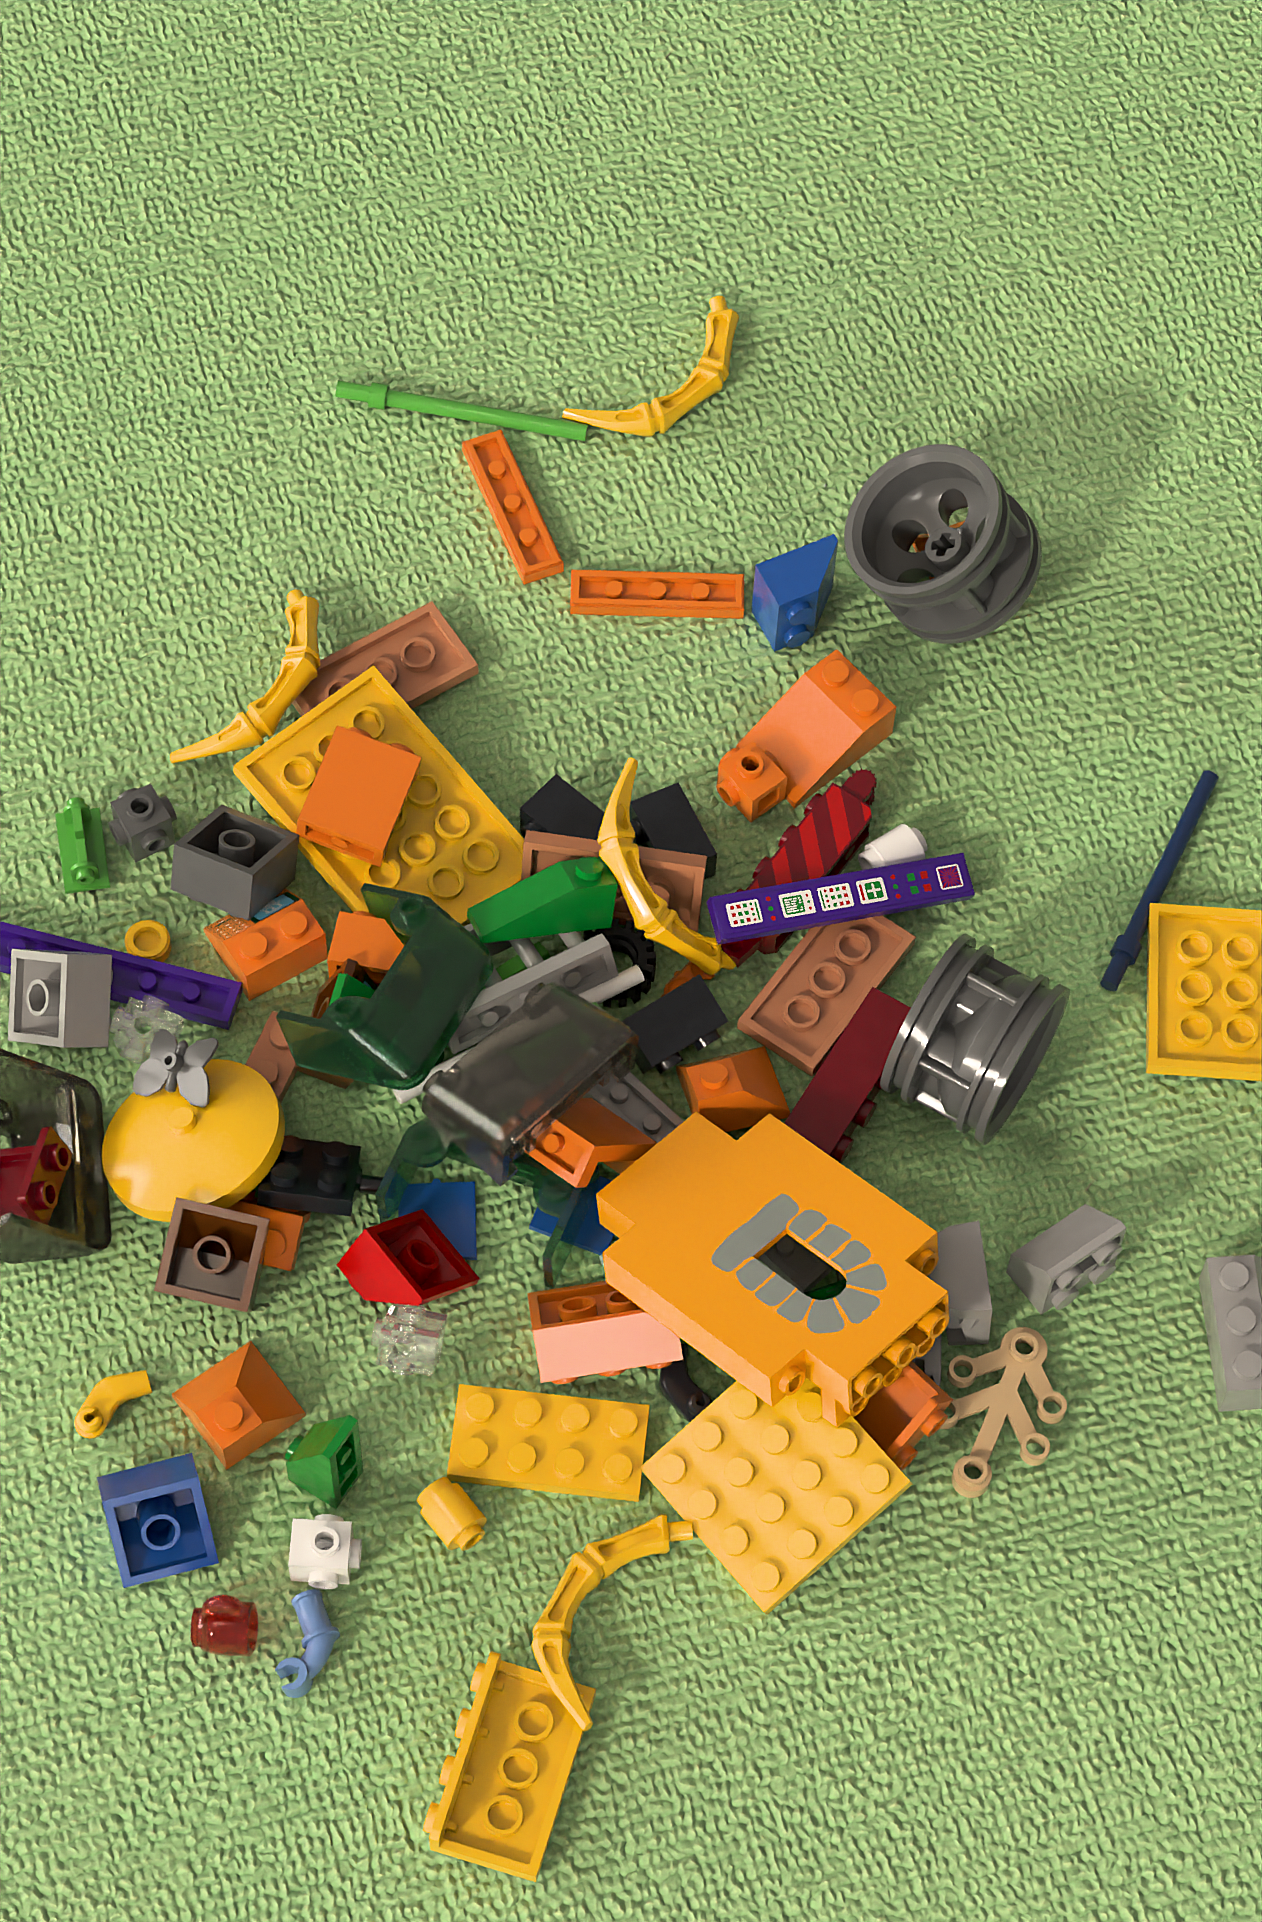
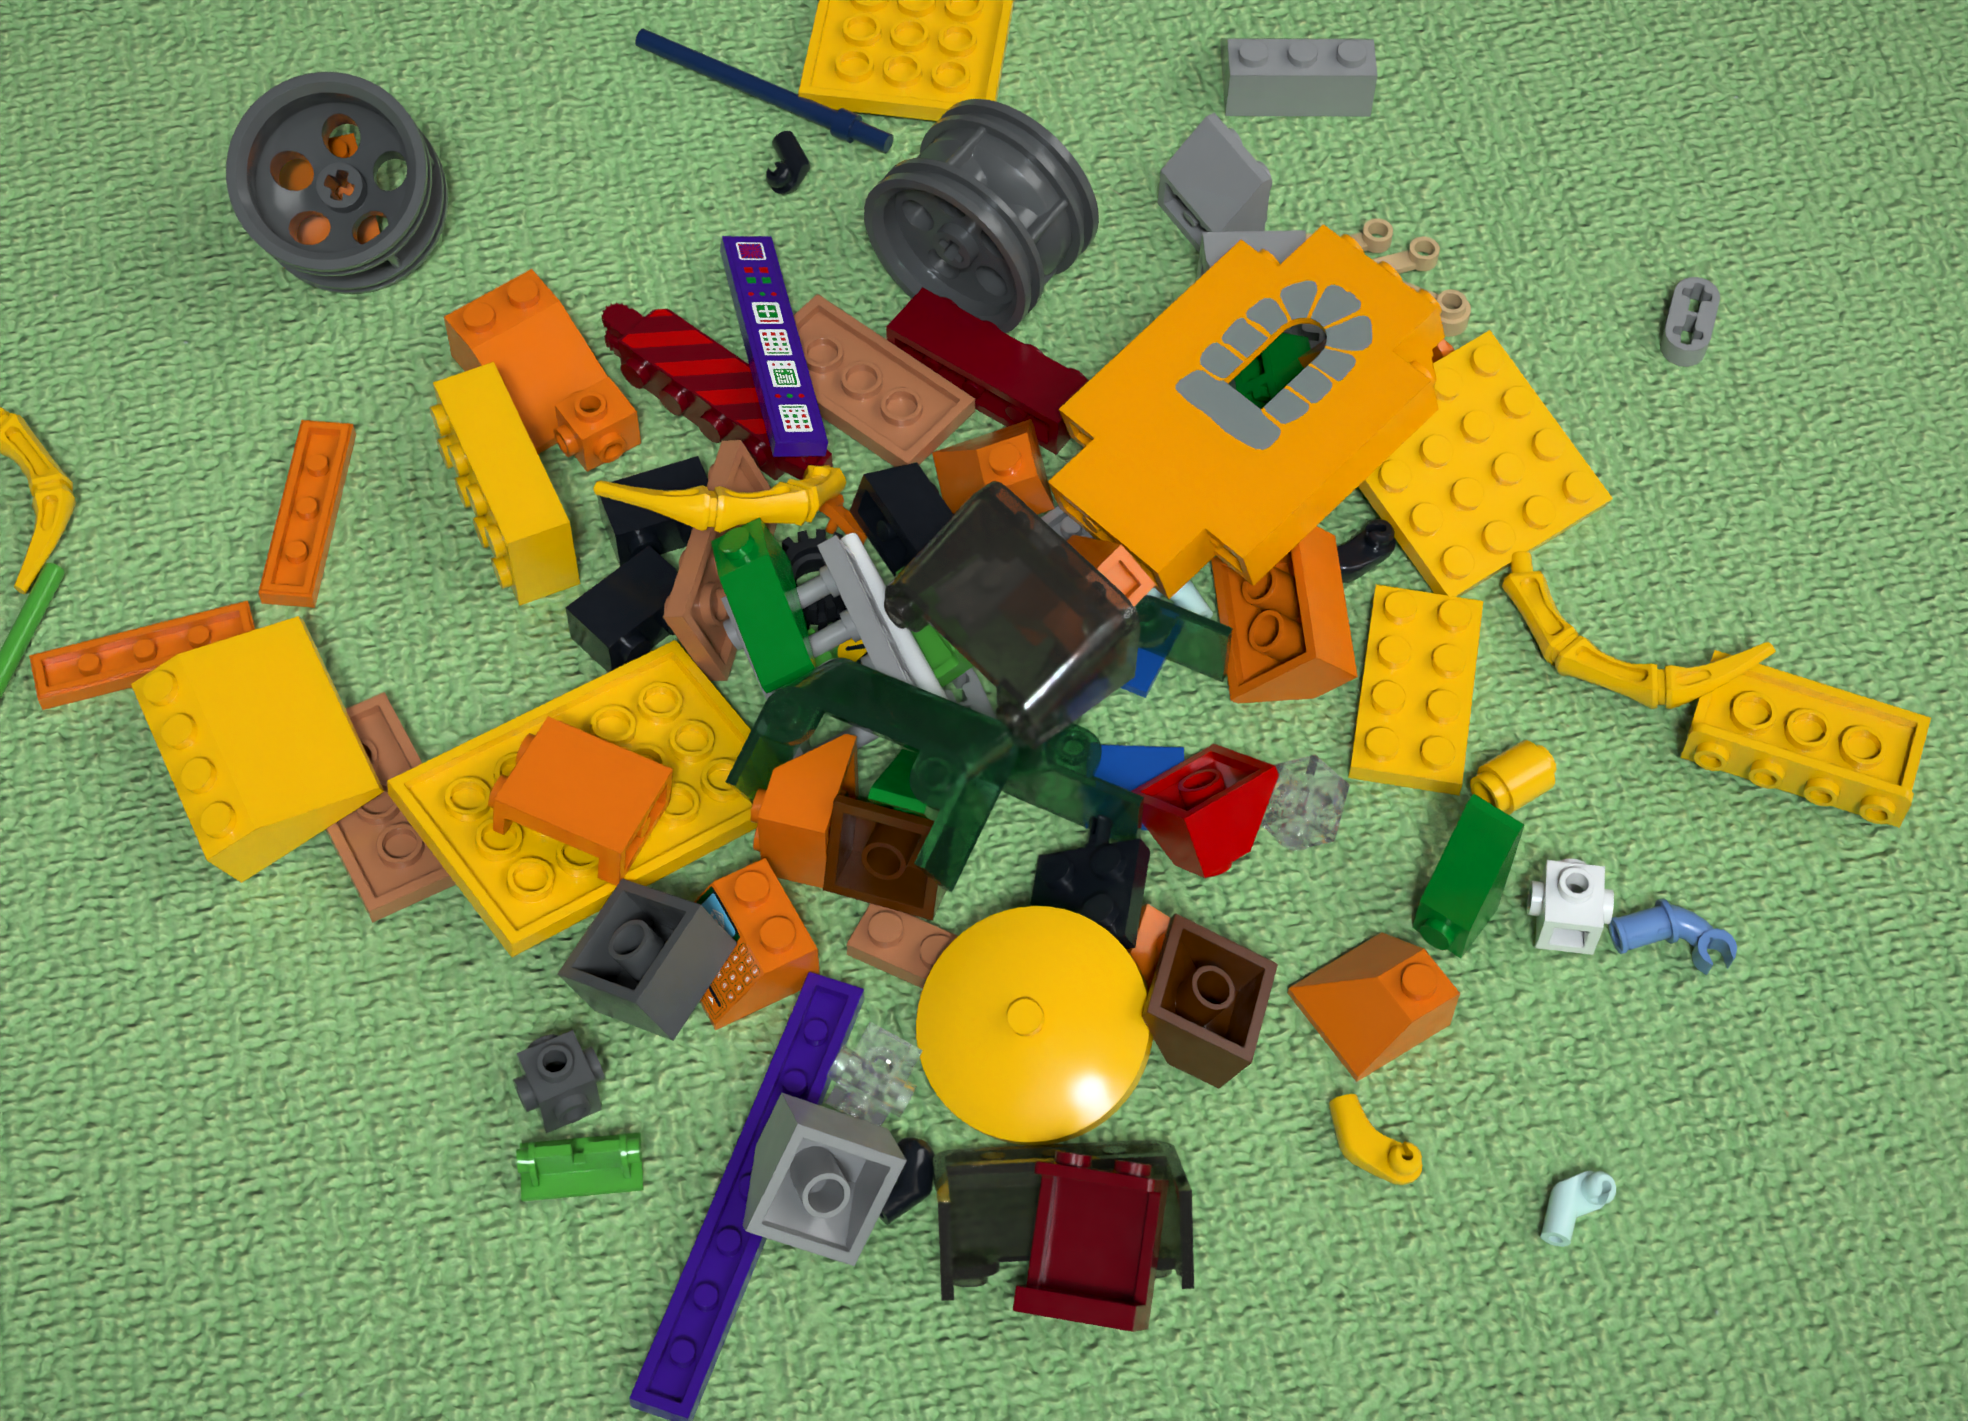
camera: 85 degrees left, 5 degrees down
blue slope [97,1453,219,1588] -> none
yellow tile [125,920,171,962] -> none
piece [133,1029,219,1107] -> none
yellow animal [170,589,321,764] -> none
clear red piece [191,1594,258,1656] -> none
blue slope [751,534,838,652] -> none
white brick [858,824,928,870] -> none
none -> yellow slope [131,616,384,883]
none -> yellow brick [429,362,580,606]
none -> black arm [766,131,811,195]
none -> black arm [879,1137,936,1225]
none -> light aqua arm [1540,1171,1616,1247]
none -> light grey beam [1660,277,1720,367]

